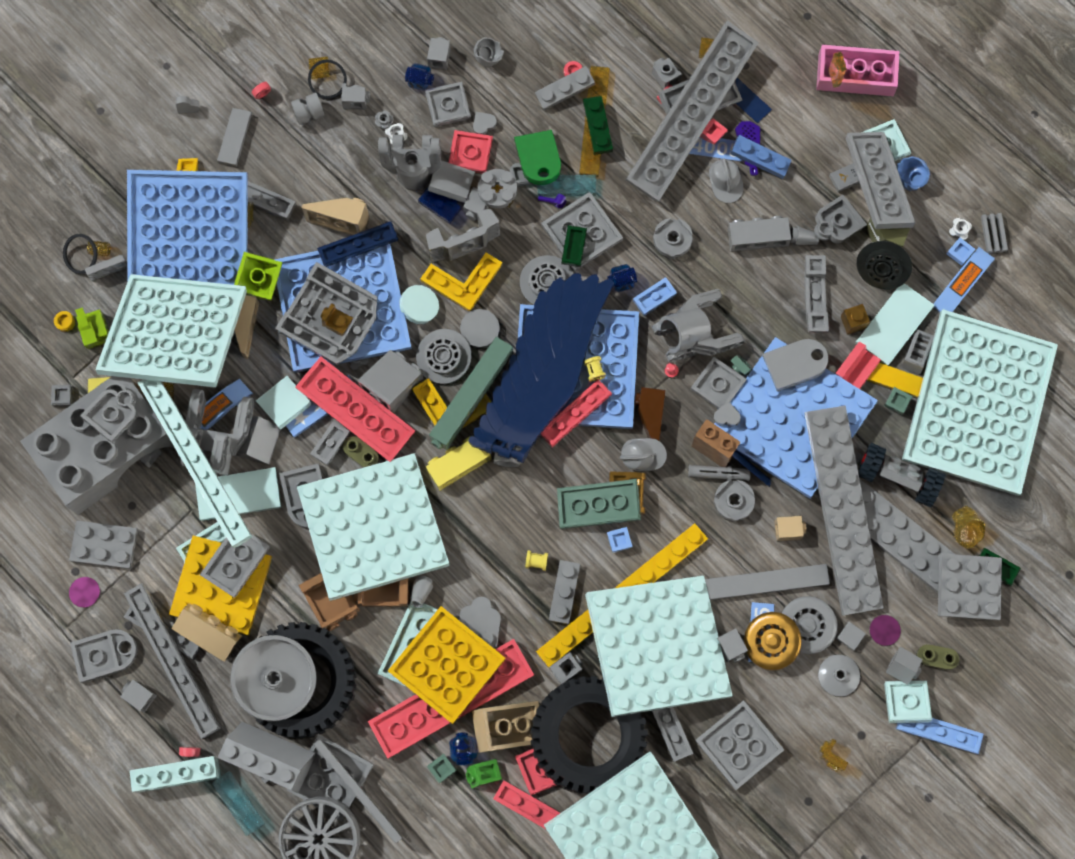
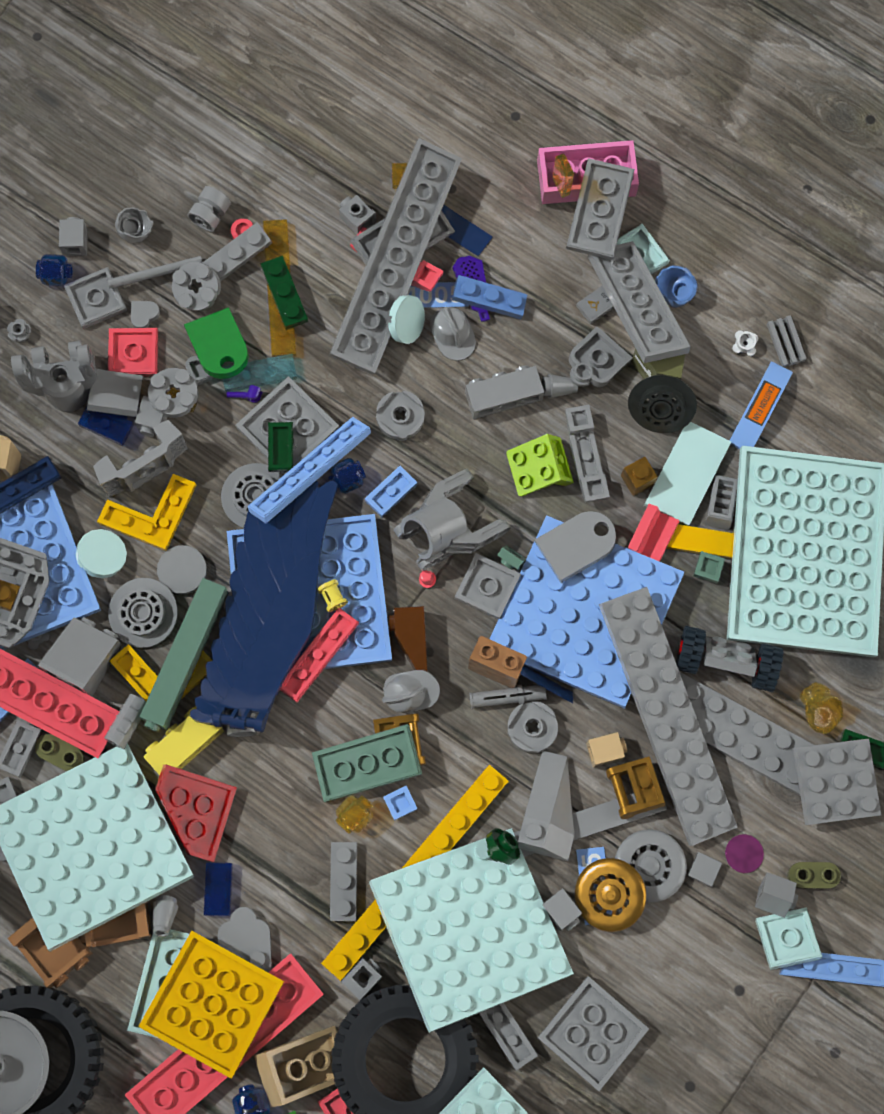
camera: 15 degrees left, 0 degrees up
white plate [385,123,408,144] -> none
light yellow bush [525,550,548,571] -> none
light grey tile [714,401,740,427] -> none
light grey dish [818,655,860,697] -> none
clear yellow bracket [819,739,848,772] -> none
light blue plate [946,238,976,266] -> none
none -> light grey axle [104,694,146,750]
none -> light grey bar [107,256,203,289]
none -> red plate [155,764,237,862]
none -> light grey plate [172,262,221,311]
none -> light grey wheel [187,186,231,232]
none -> clear blue plate [204,863,233,916]
none -> light blue tile [247,417,371,523]
none -> clear yellow head [335,795,374,834]
none -> light aqua tile [388,295,425,344]
none -> dark green plate [486,828,520,865]
none -> lime bracket [506,434,574,497]
none -> light grey wedge [518,751,574,861]
none -> light grey tile [566,158,635,260]
none -> pearl gold plate [606,756,665,819]

